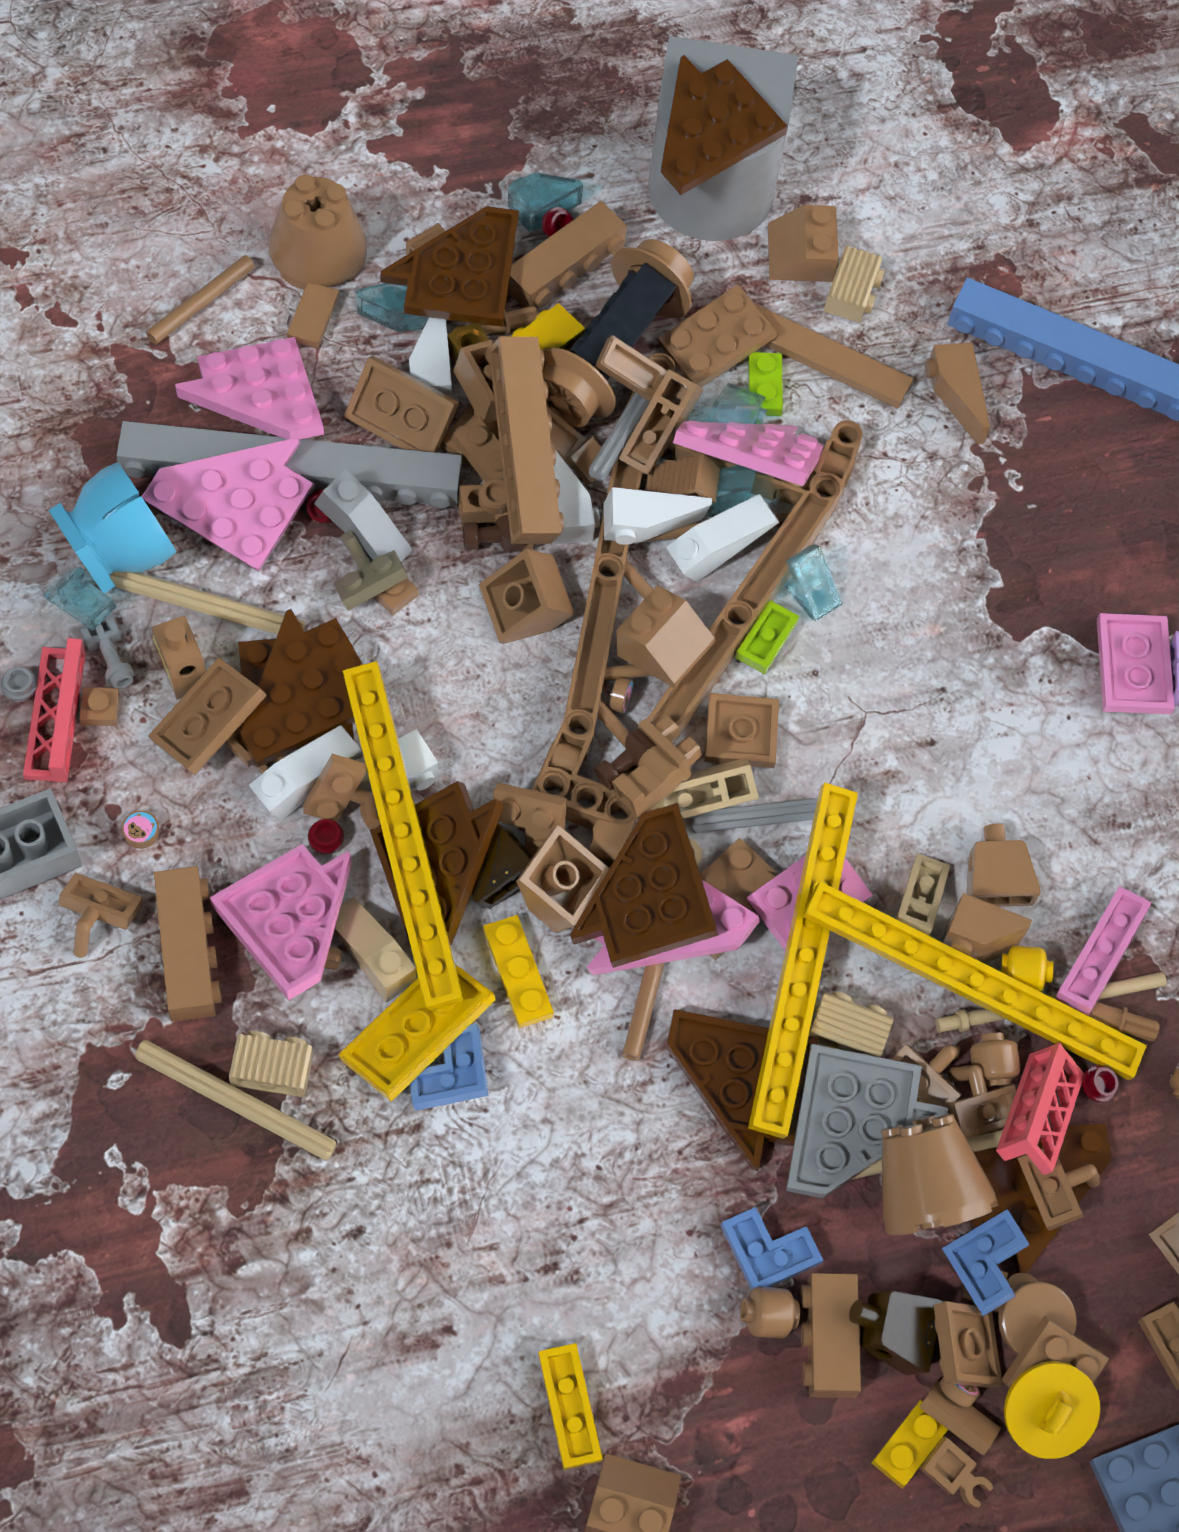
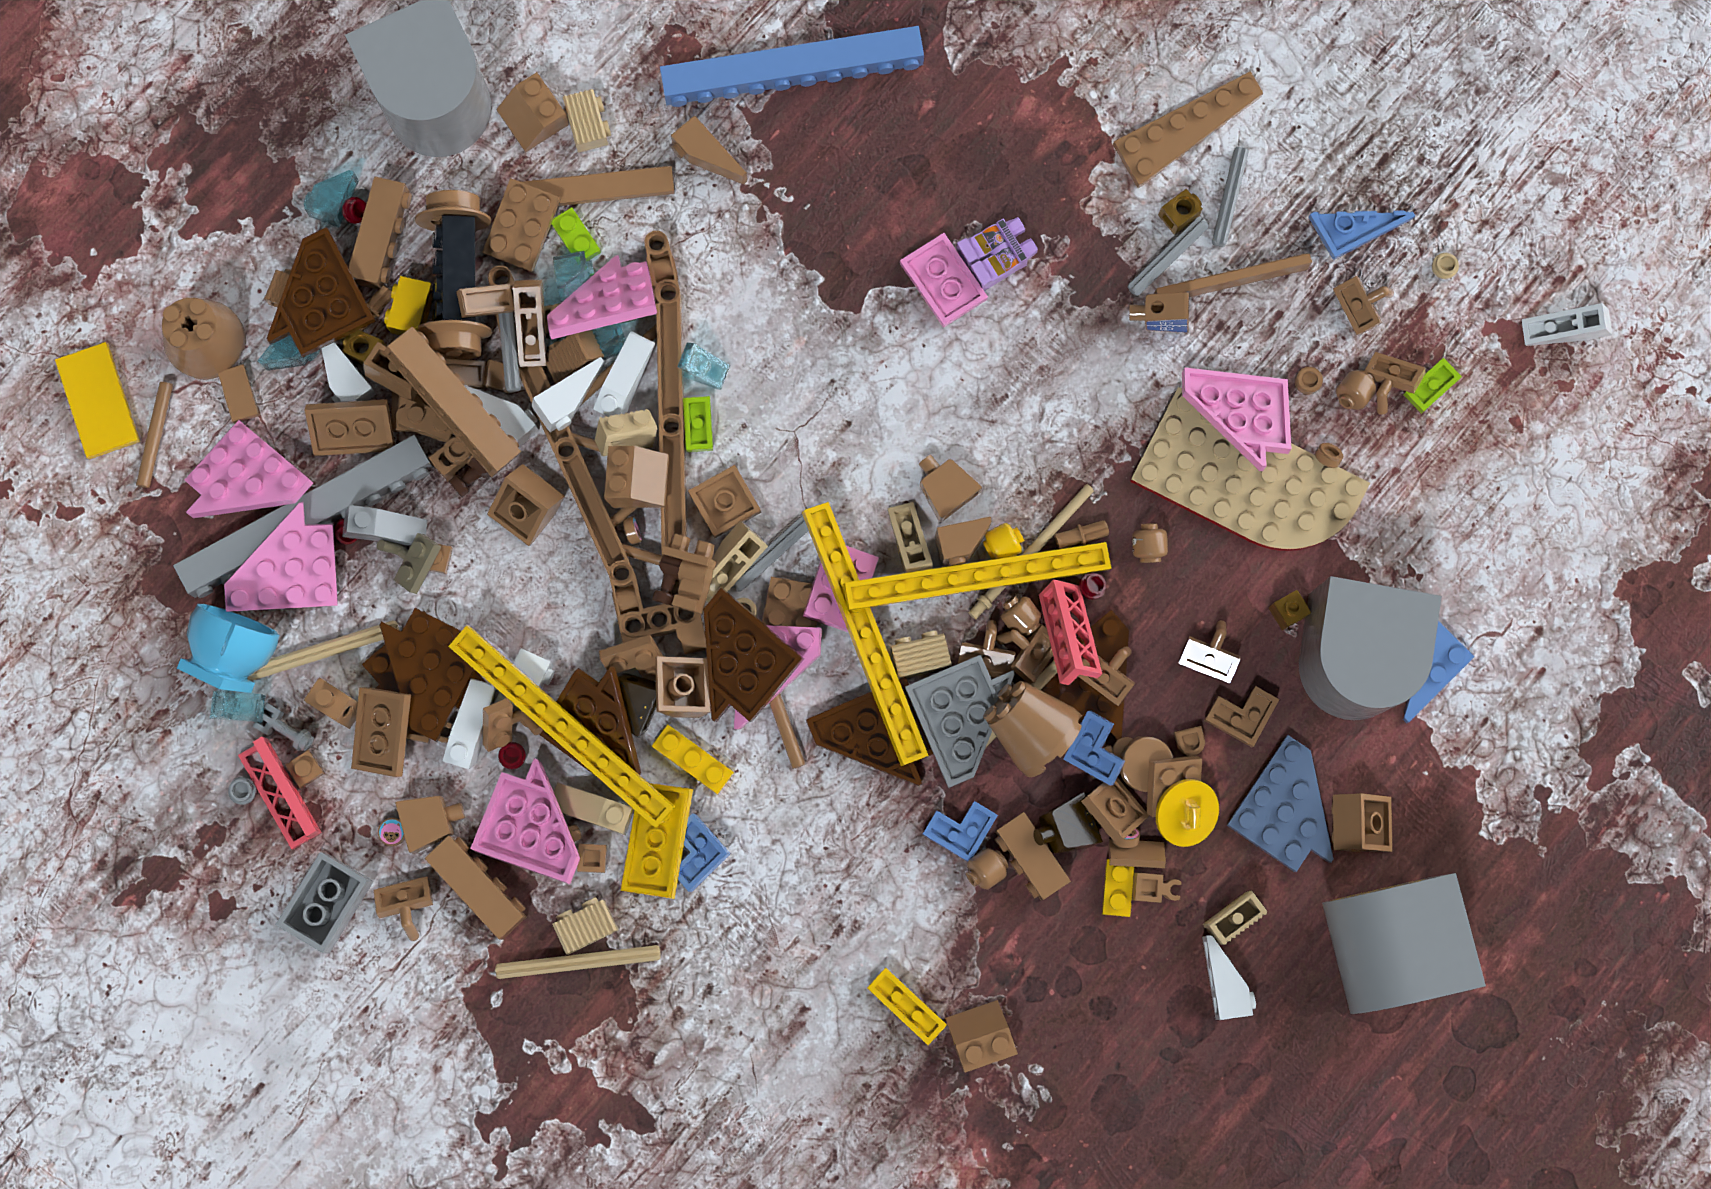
camera: 30 degrees left, 15 degrees up
reddish brown wing [661,55,788,195] -> none
bright pink plate [1056,886,1152,1016] -> none
none -> yellow tile [55,342,140,460]
none -> medium nougat torso [395,796,465,854]
none -> medium nougat plate [577,844,607,873]
none -> tan brick [595,409,657,456]
none -> medium nougat tile [1174,726,1205,756]

